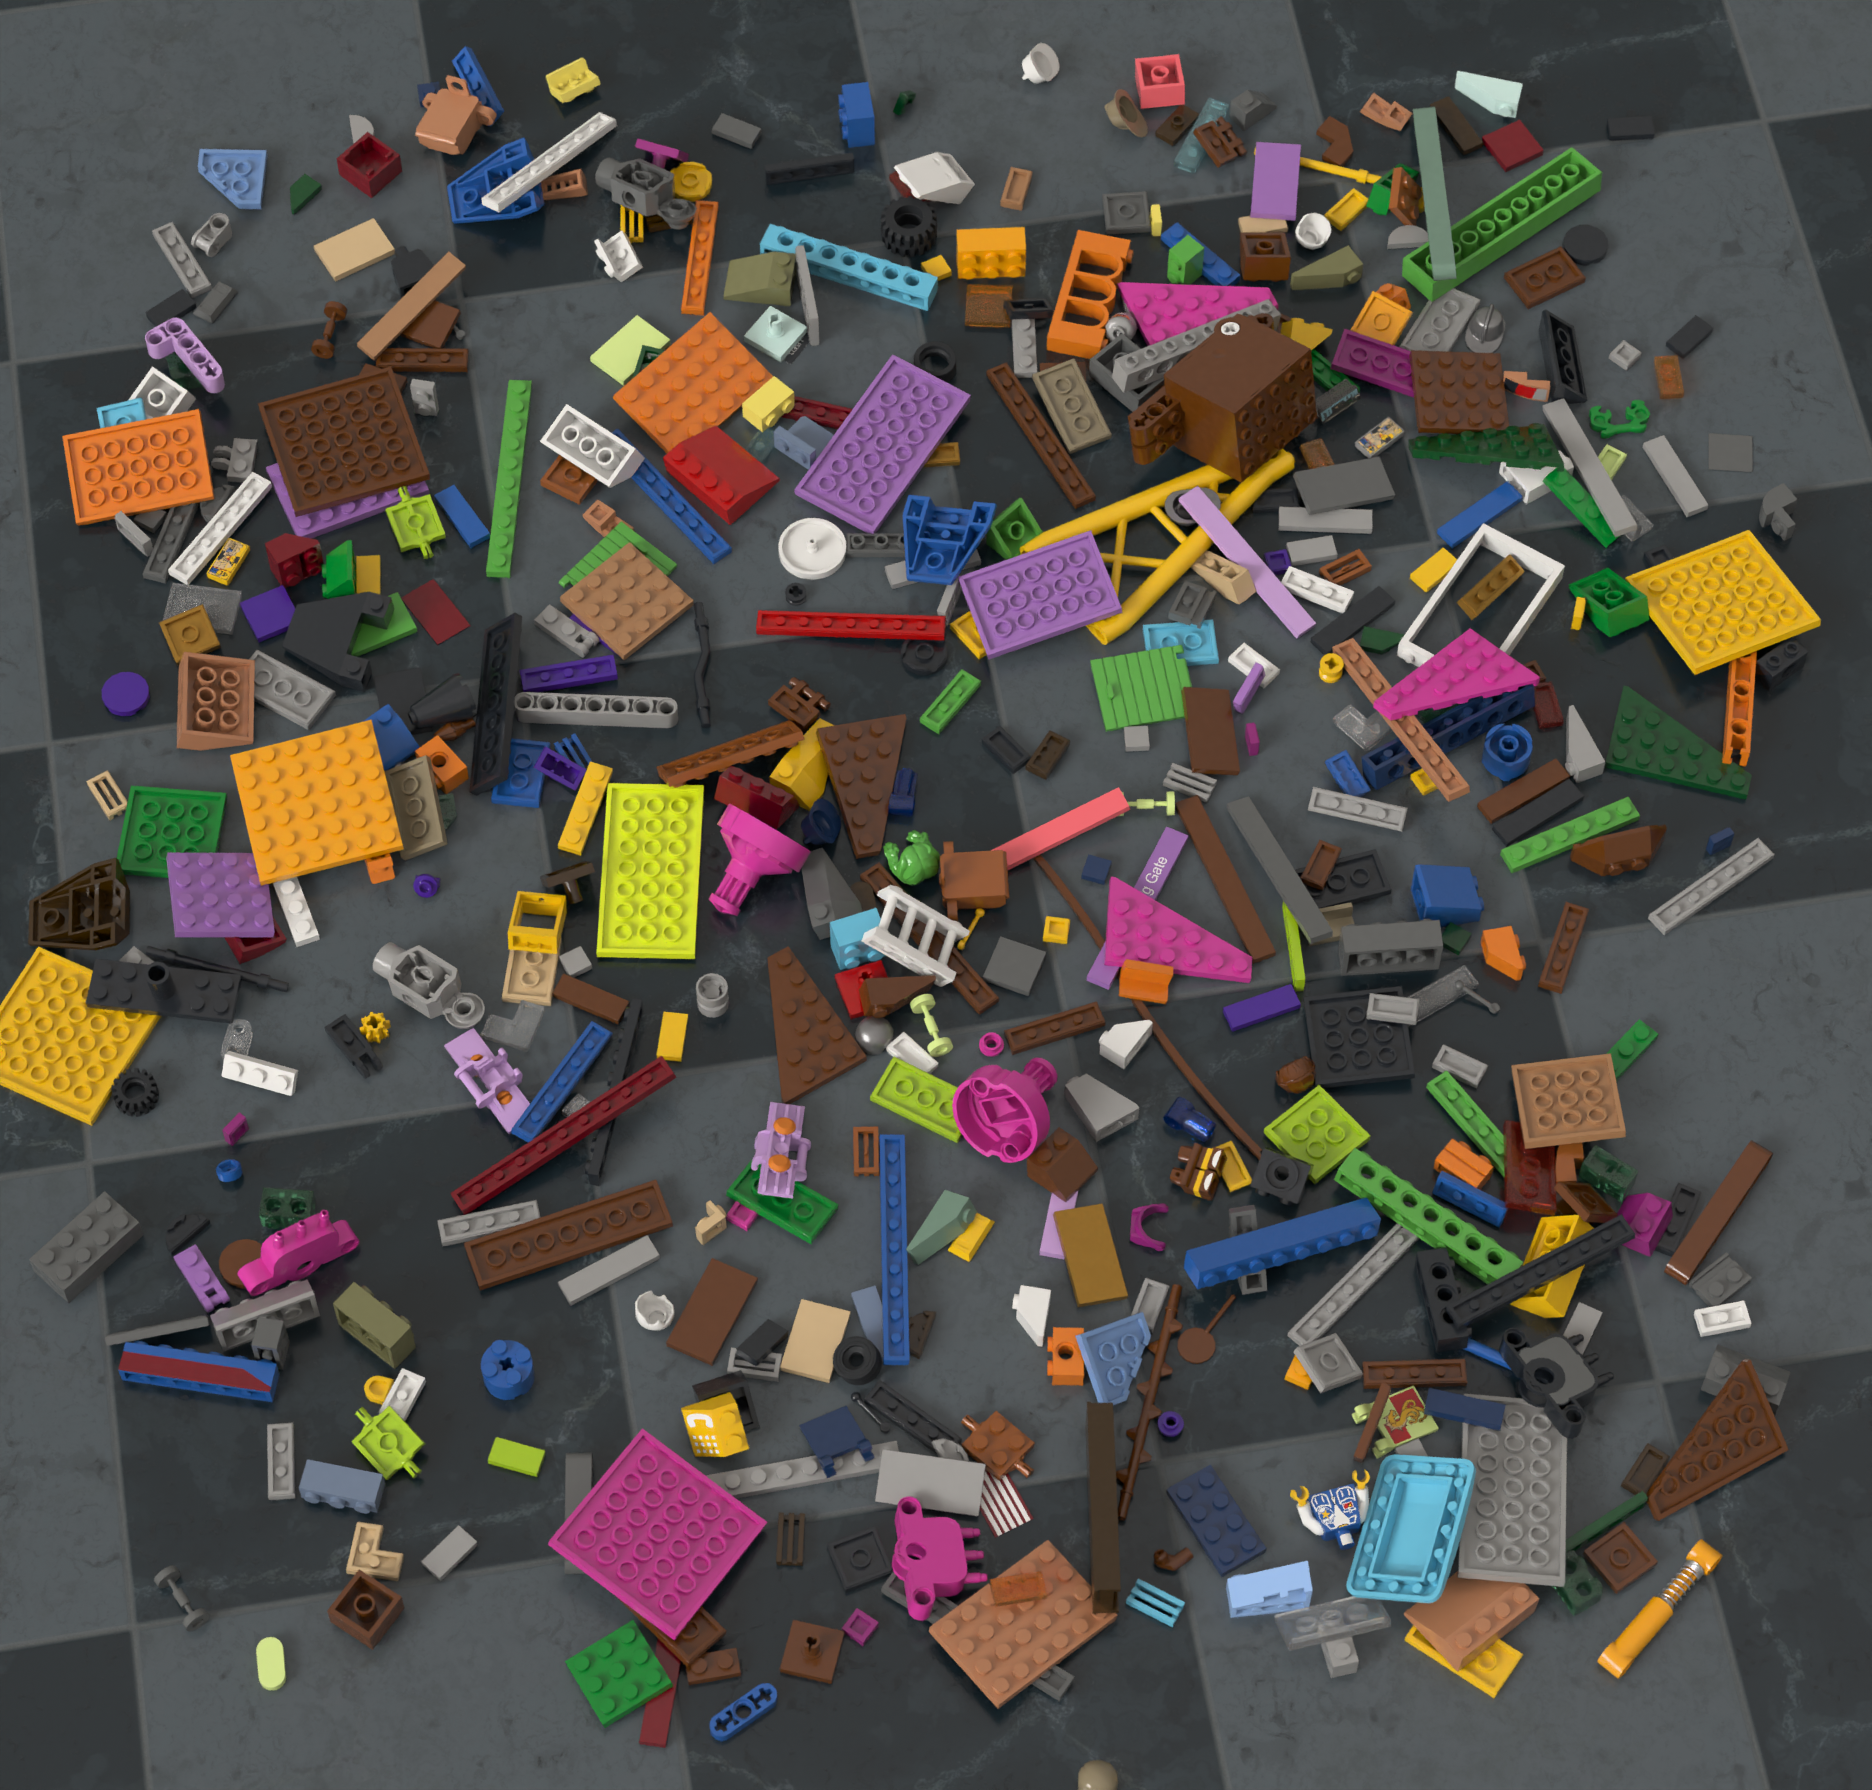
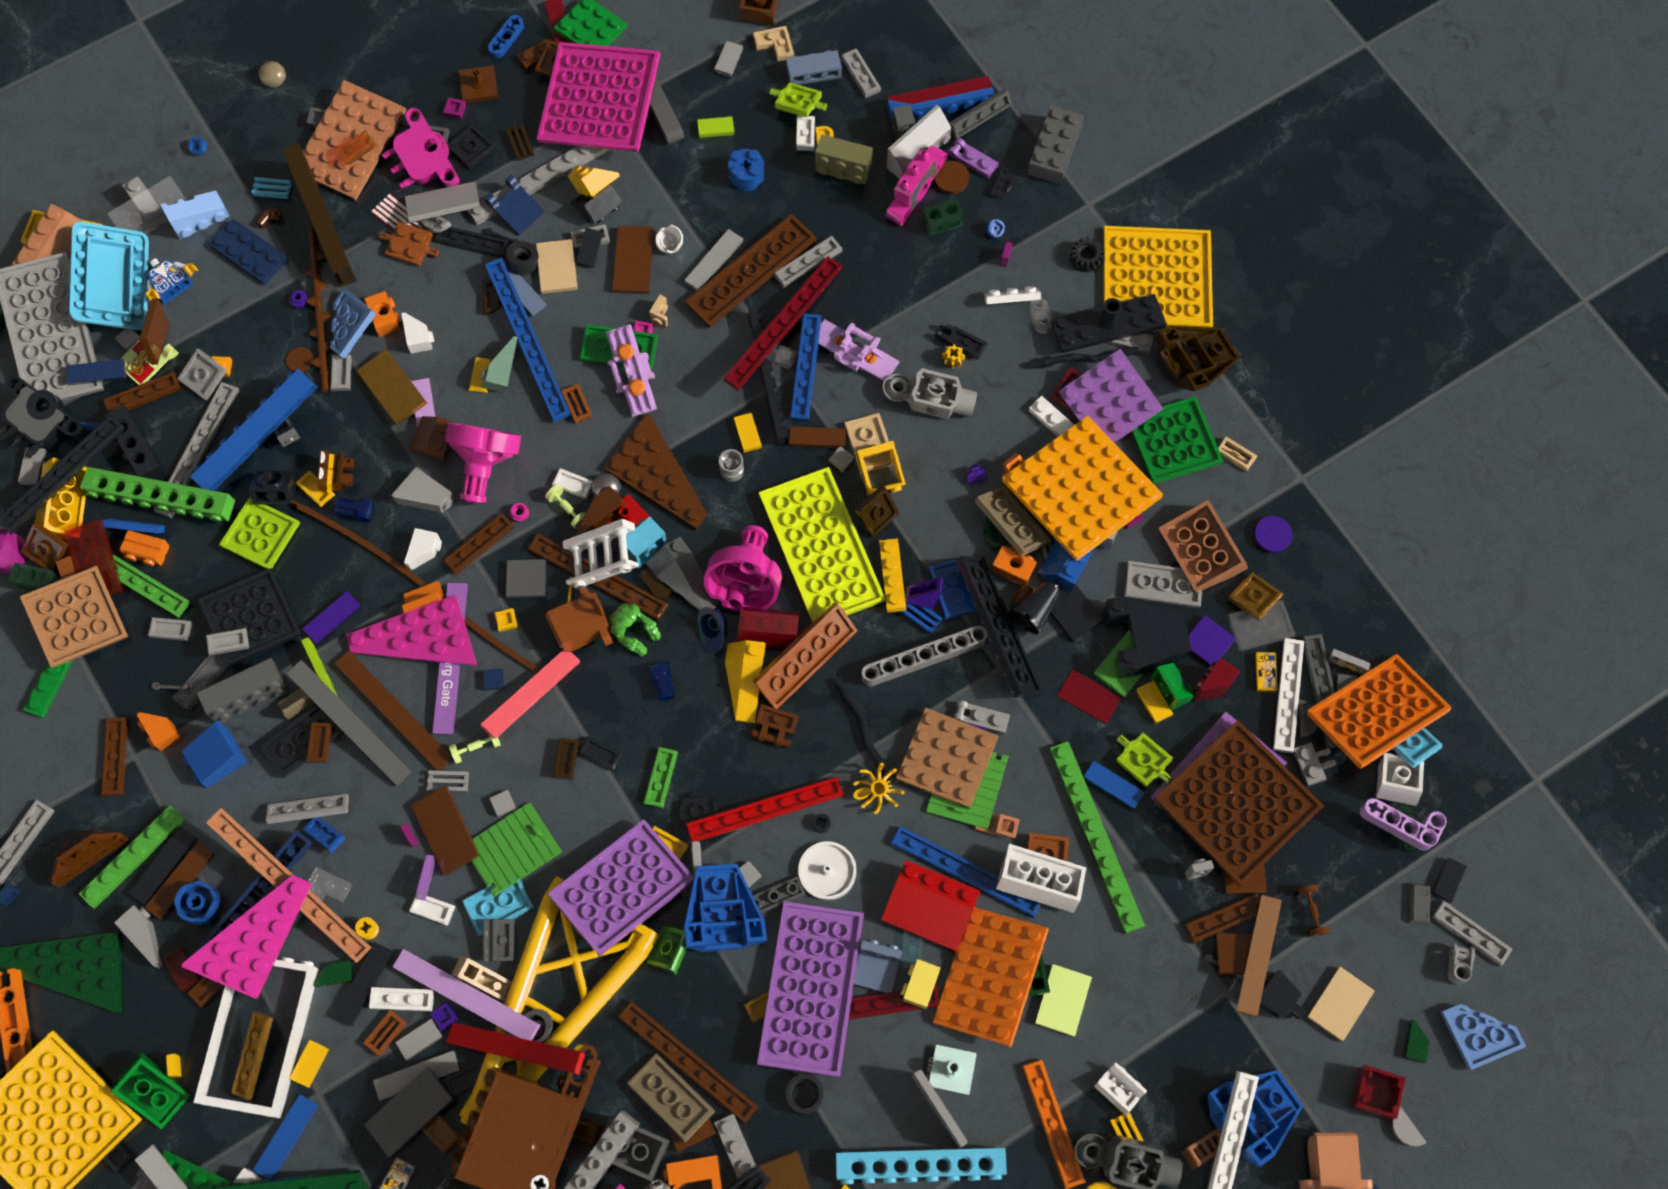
camera: 155 degrees right, 10 degrees up
clear tile [481,1000,545,1052] -> none
dark purple plate [520,655,618,693] -> none
olive slope [723,252,796,306] -> none
reddish brown wing [816,714,906,859] -> none
lime tile [870,1057,962,1143] -> none
magenta helmet [1130,1203,1169,1251] -> none
reddish brown piece [1275,1056,1316,1093] -> none
dark green tile [1442,922,1472,955] -> none
none -> blue tile [188,136,207,155]
none -> red tile [446,1023,585,1075]
none -> yellow animal [853,762,905,814]

